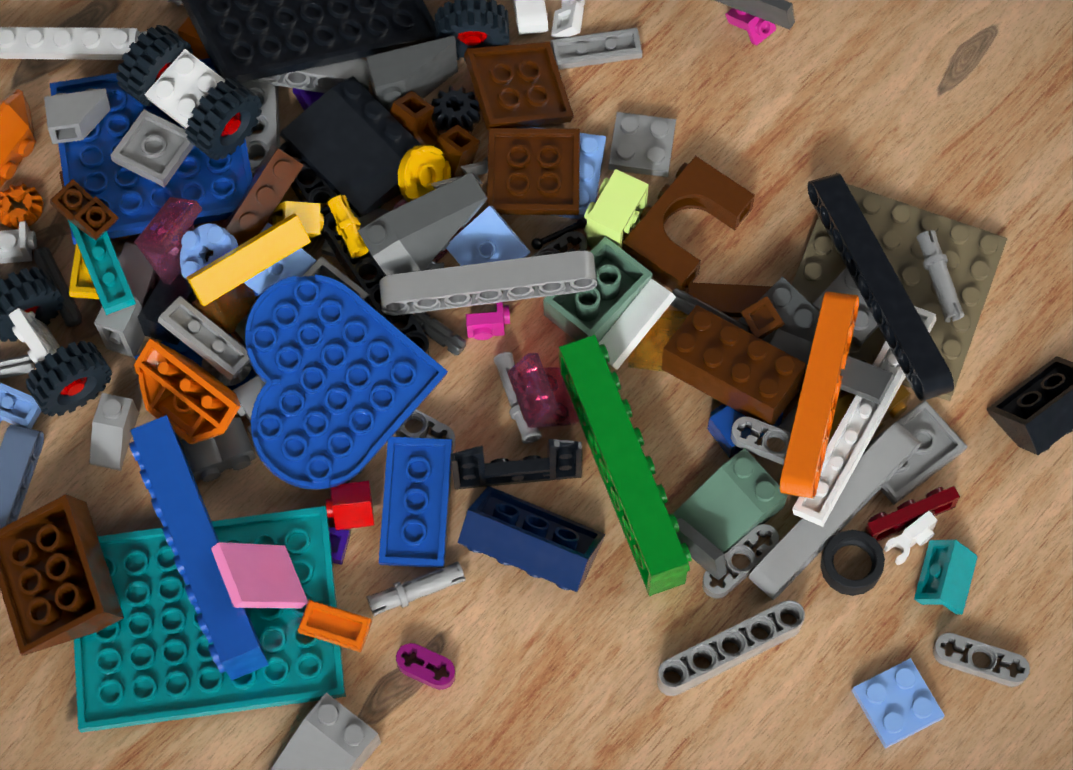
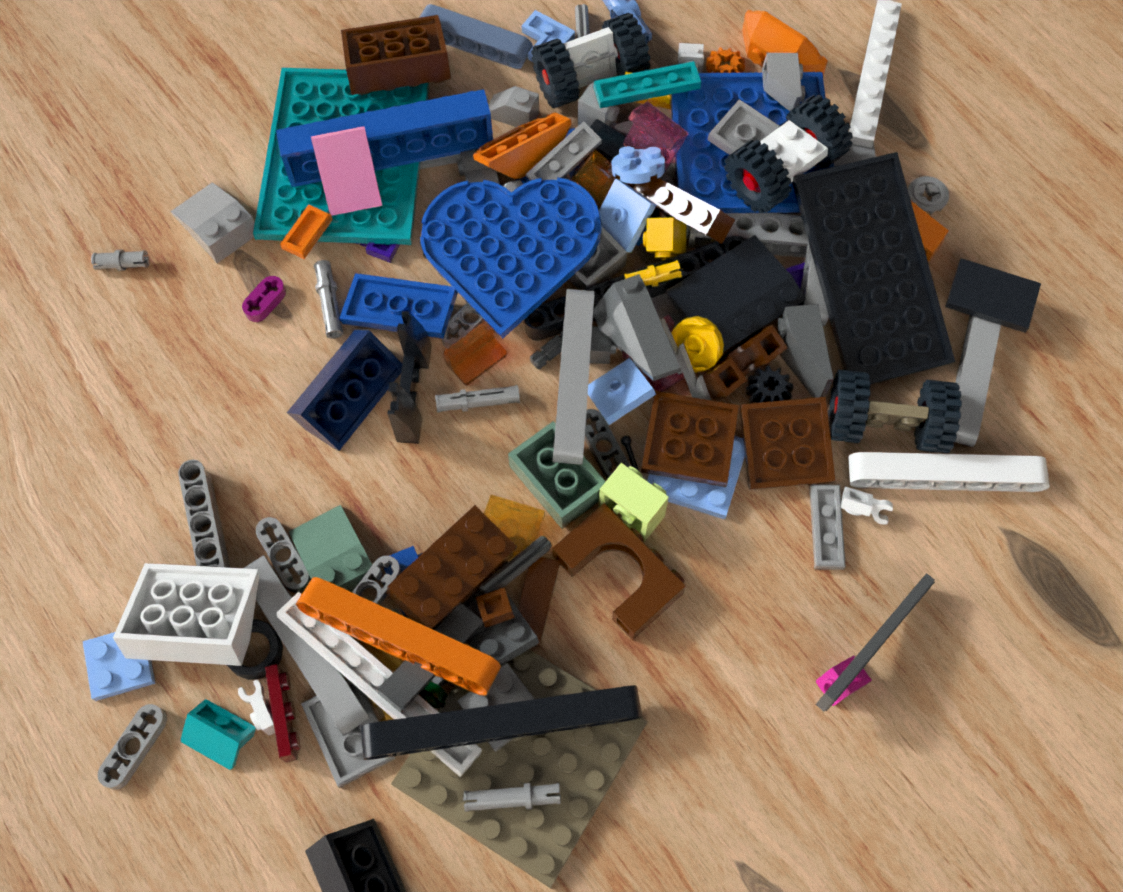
camera: 100 degrees right, 0 degrees up
reddish brown slope [50,179,119,240] -> none
yellow tile [186,213,311,306] -> none
red brick [326,480,374,530] -> none
dark pink bracket [466,302,510,340] -> none
clear pink bracket [507,353,579,428] -> none
green brick [559,335,692,596] -> none
white tile [599,278,676,370] -> none
light grey plate [608,112,676,177] -> none
dark grey tile [676,518,727,580] -> none
none -> white slope [113,563,259,666]
none -> clear orange panel [443,321,507,386]

